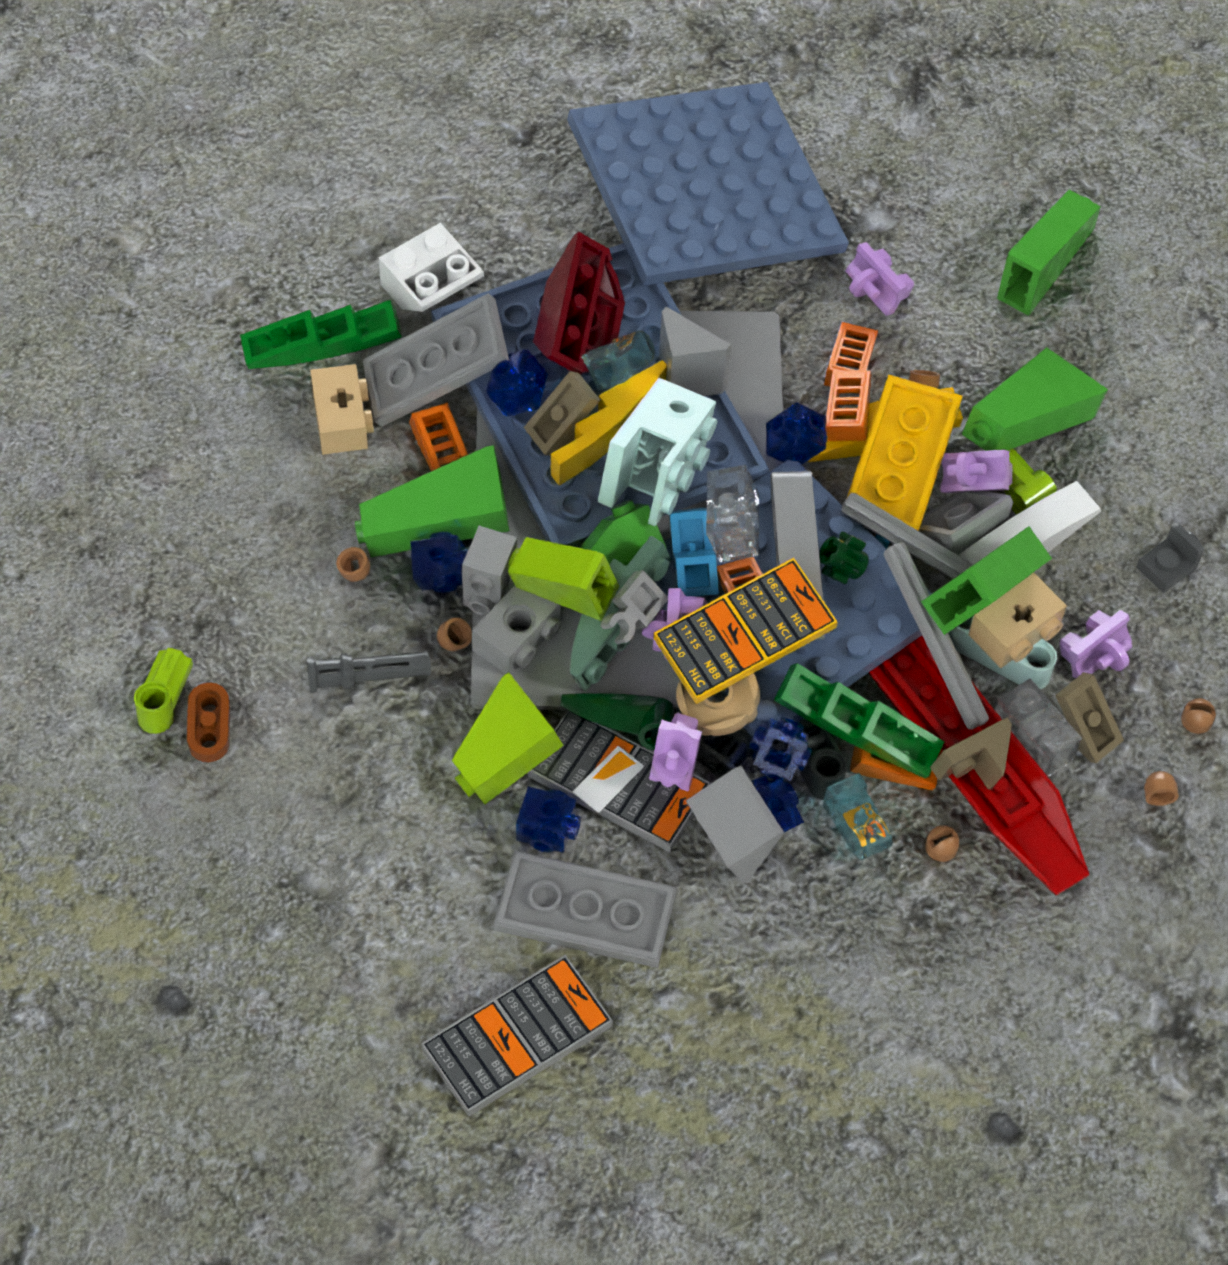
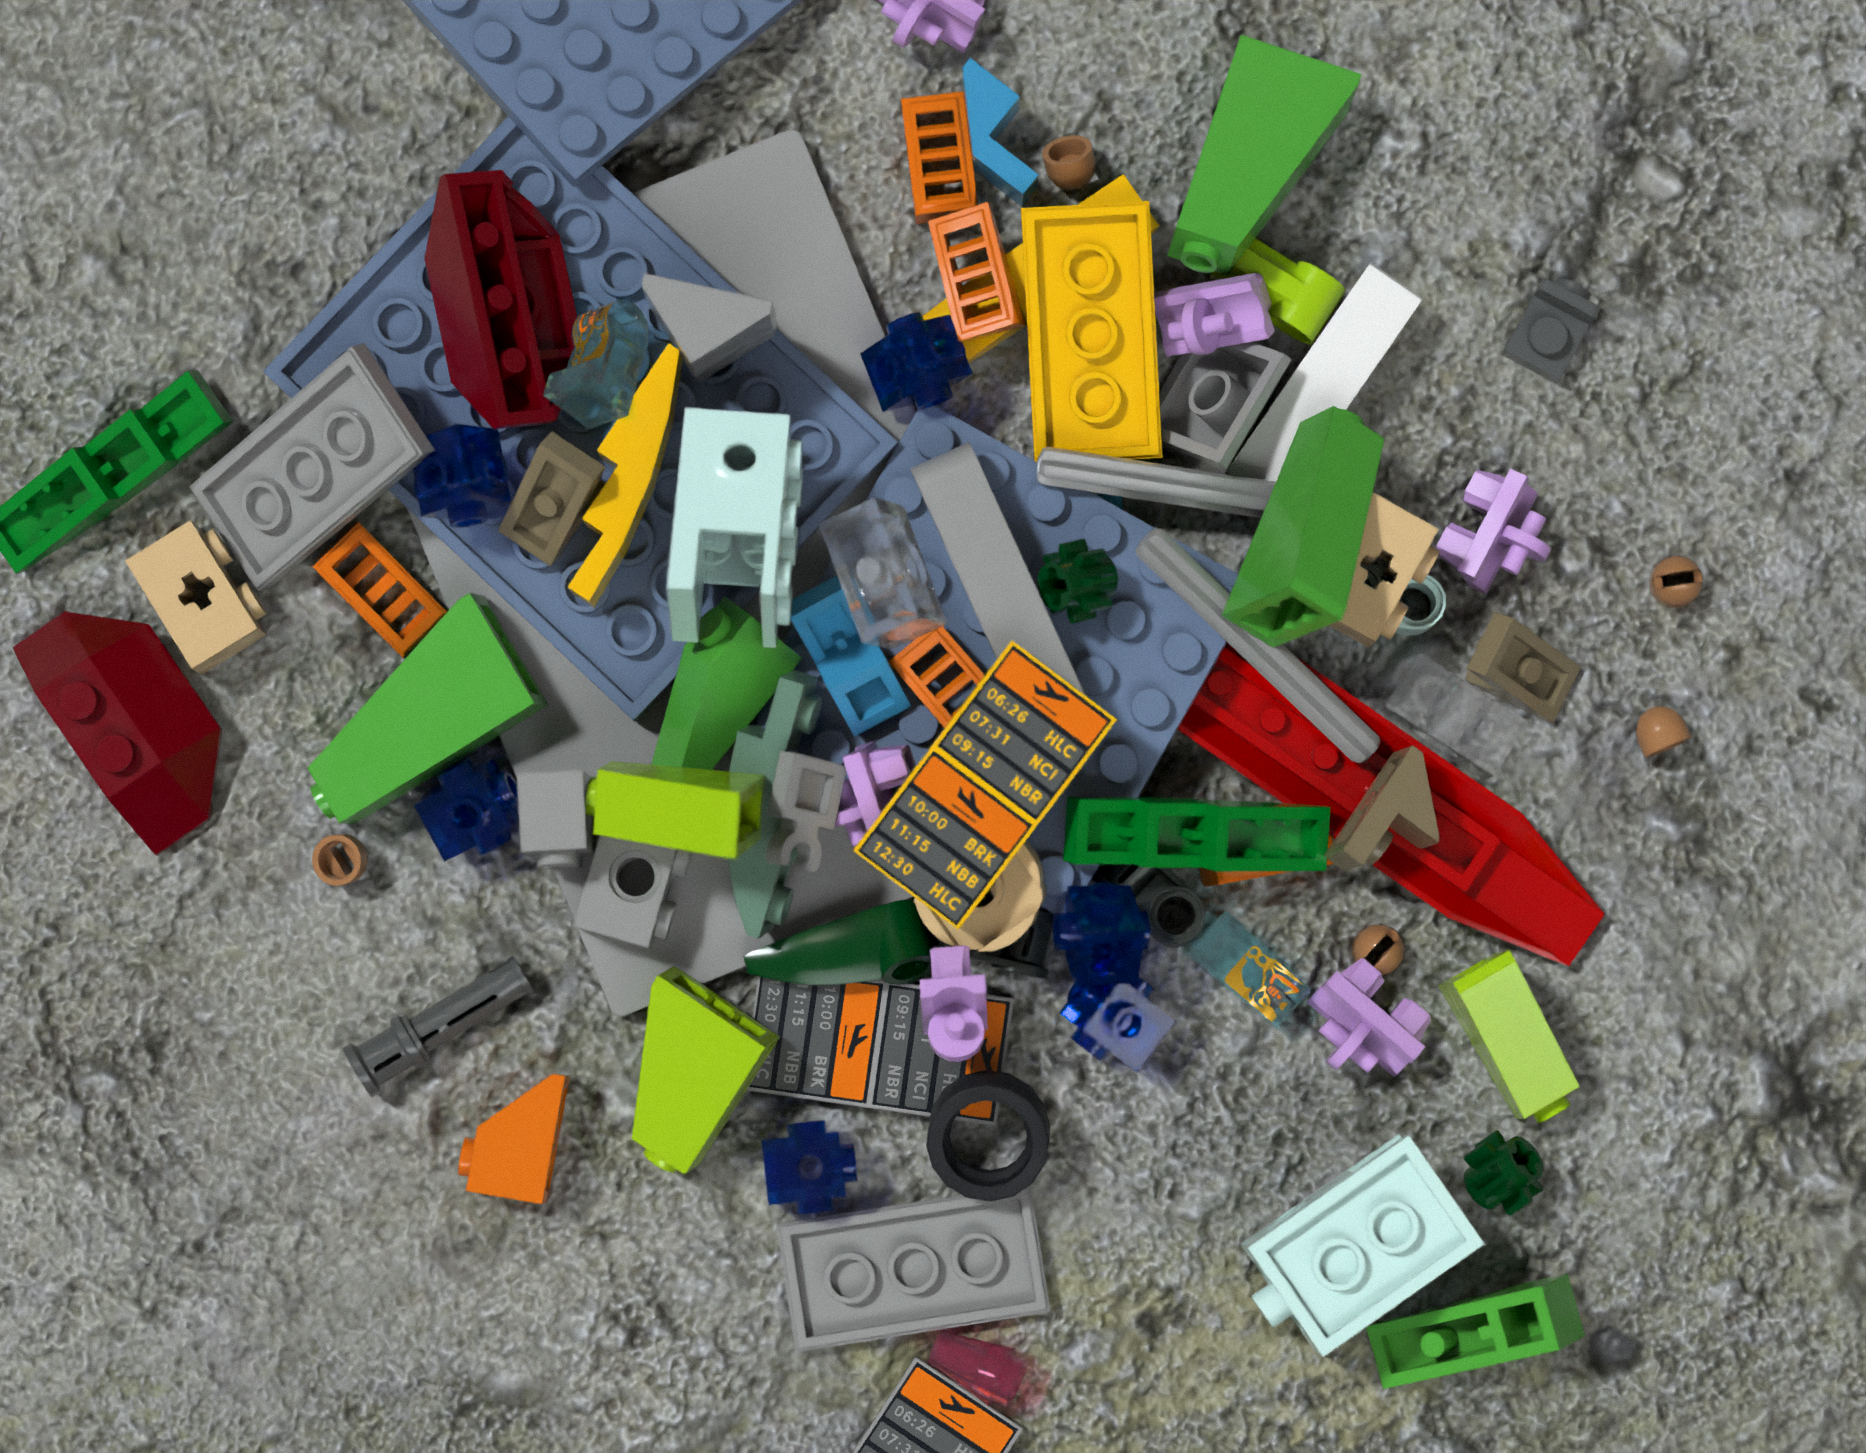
camera: 20 degrees left, 25 degrees up
lime piece [134,647,193,734] -> none
dark orange plate [187,682,230,762] -> none
white slope [379,223,484,312] -> none
medium nougat hinge [436,618,472,651] -> none
white sticker [573,746,644,812] -> none
light grey slope [686,766,784,882] -> none
none -> dark red wedge [12,611,223,856]
none -> orange slope [458,1074,570,1204]
none -> black tyre [926,1070,1050,1202]
none -> clear pink cone [927,1329,1028,1408]
none -> dark azure slope [962,58,1039,207]
none -> light aqua torso [1241,1134,1484,1357]
none -> lavender hips [1307,958,1431,1077]
none -> bright green slope [1366,1273,1585,1389]
none -> lime slope [1438,950,1580,1124]
none -> dark green gear [1464,1130,1544,1216]

